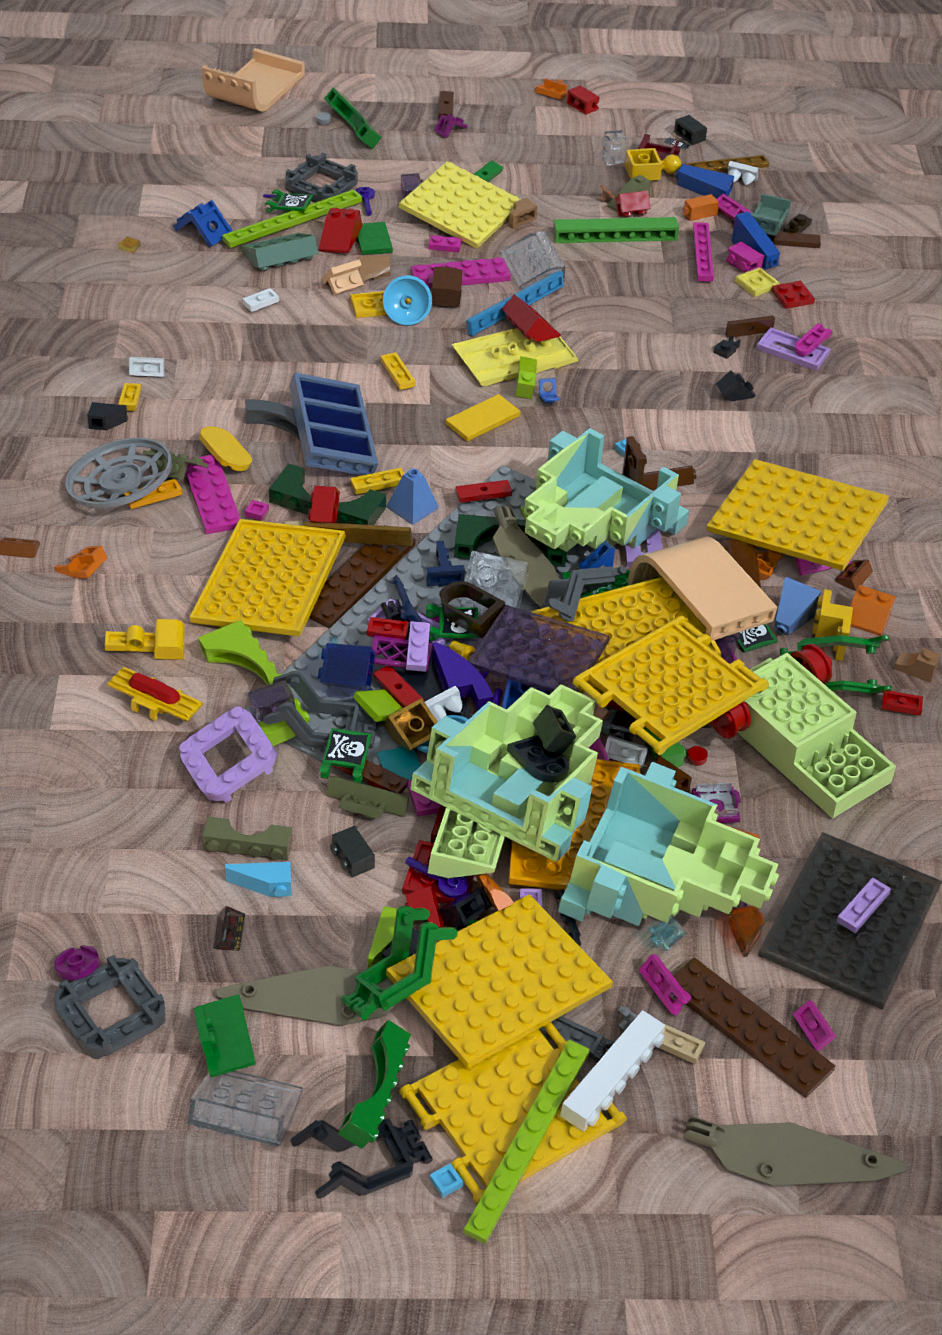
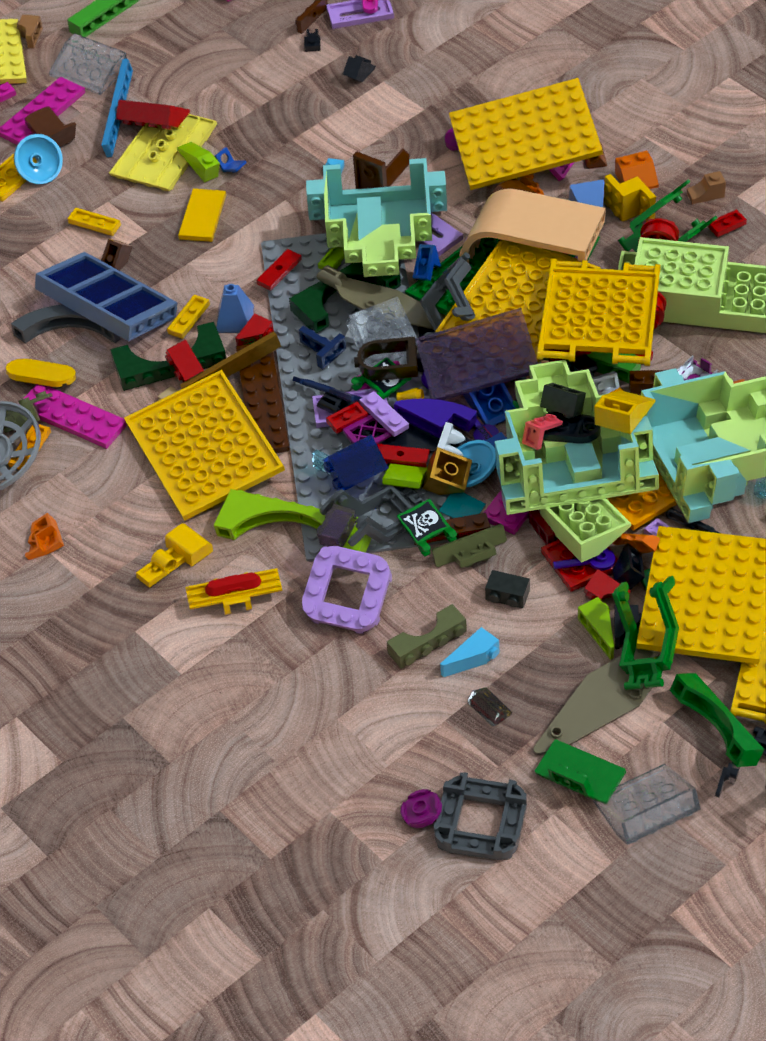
camera: 35 degrees left, 5 degrees up
dark pink plate [245,500,269,521] -> none
none -> reddish brown slope [101,239,133,271]
none -> red slope [235,313,274,346]
none -> coral bracket [522,414,563,450]
none -> yellow slope [594,390,656,434]

